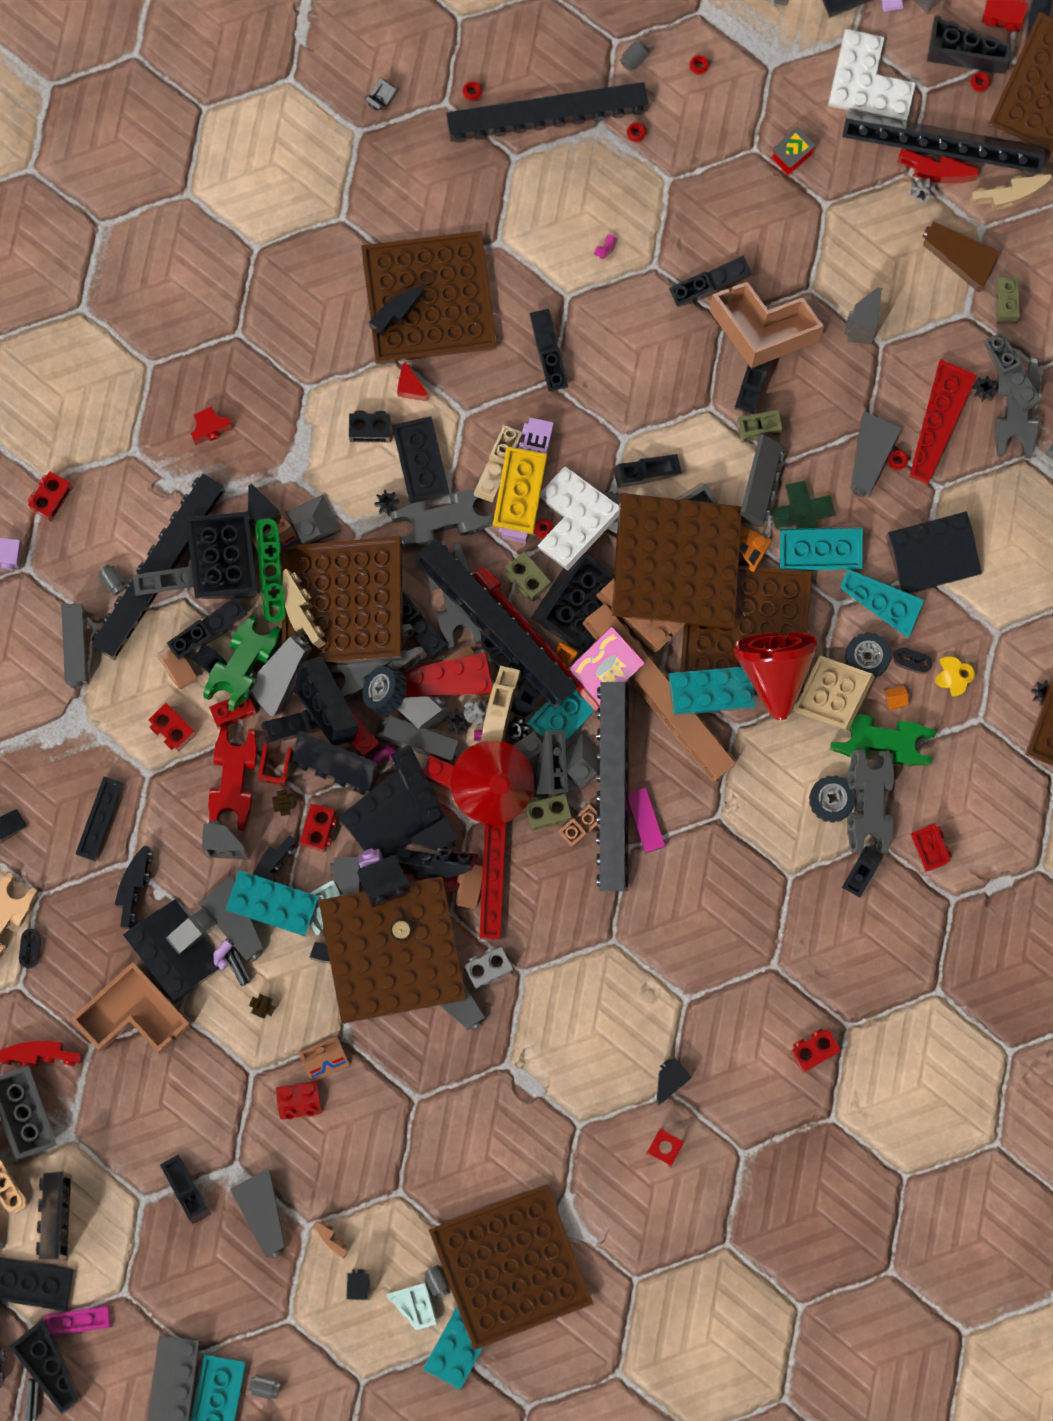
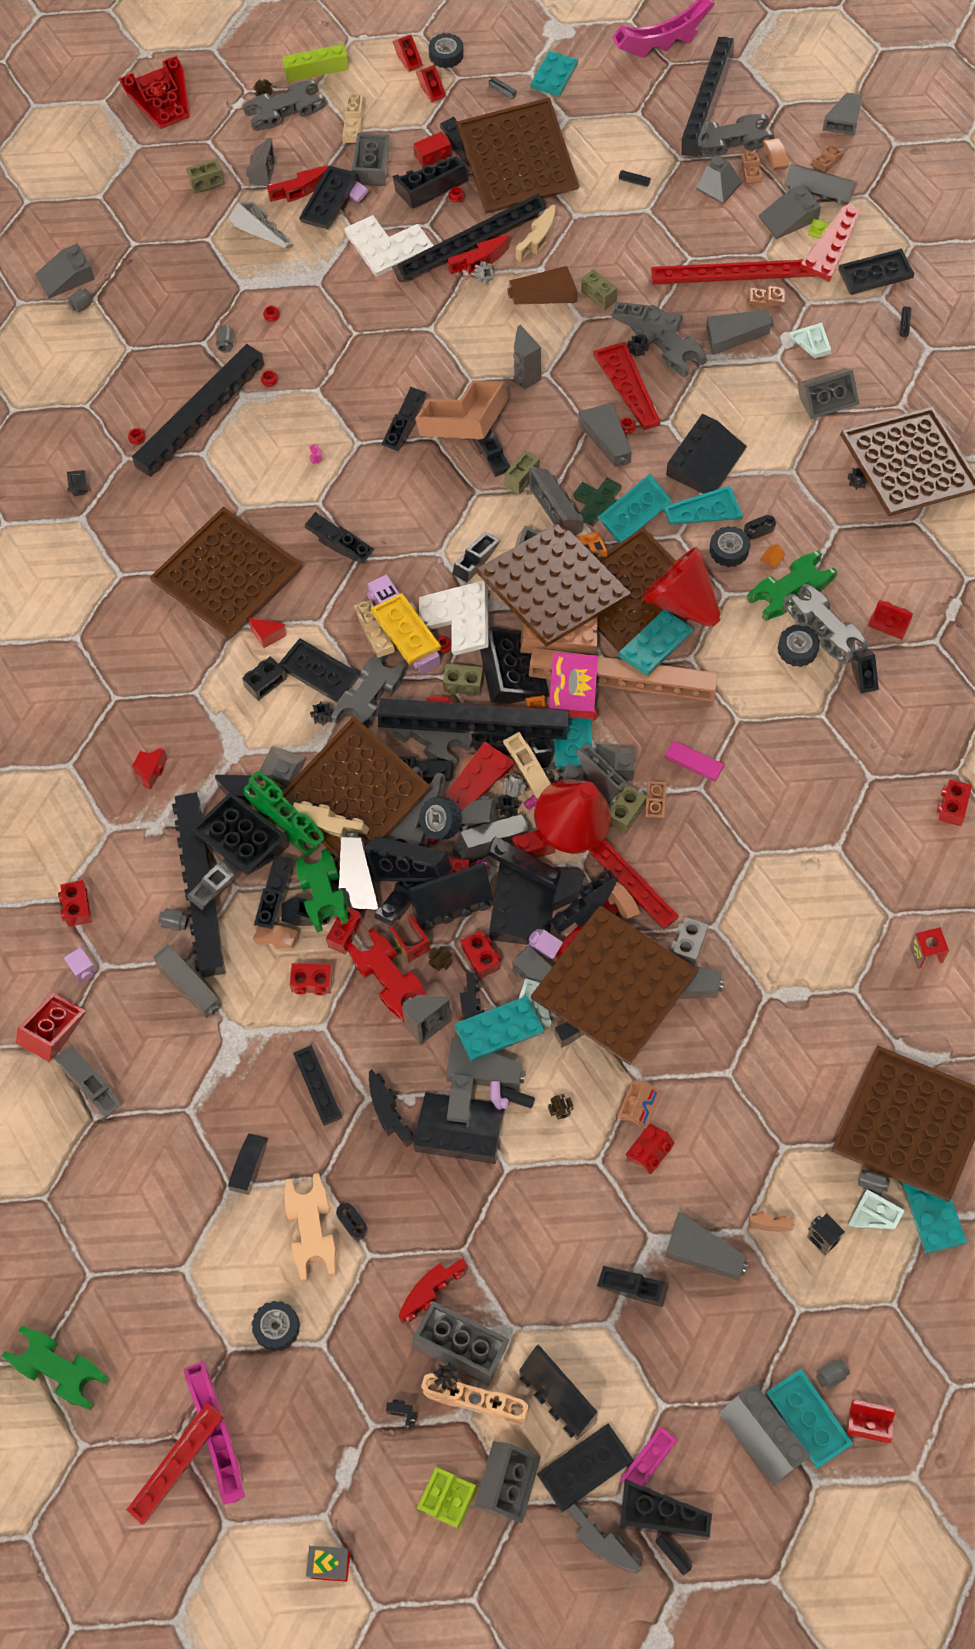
camera: 40 degrees left, 15 degrees down
nougat piece [70,962,191,1054] -> none
black bracket [357,856,411,908] -> none
black slope [369,286,425,337] -> none
tile [391,919,412,941] -> none
black brick [596,682,629,891] -> none
black slope [656,1058,692,1106] -> none
piece [771,127,816,176] -> none
tan plate [793,655,875,732] -> none
yellow plate [934,657,975,697] -> none

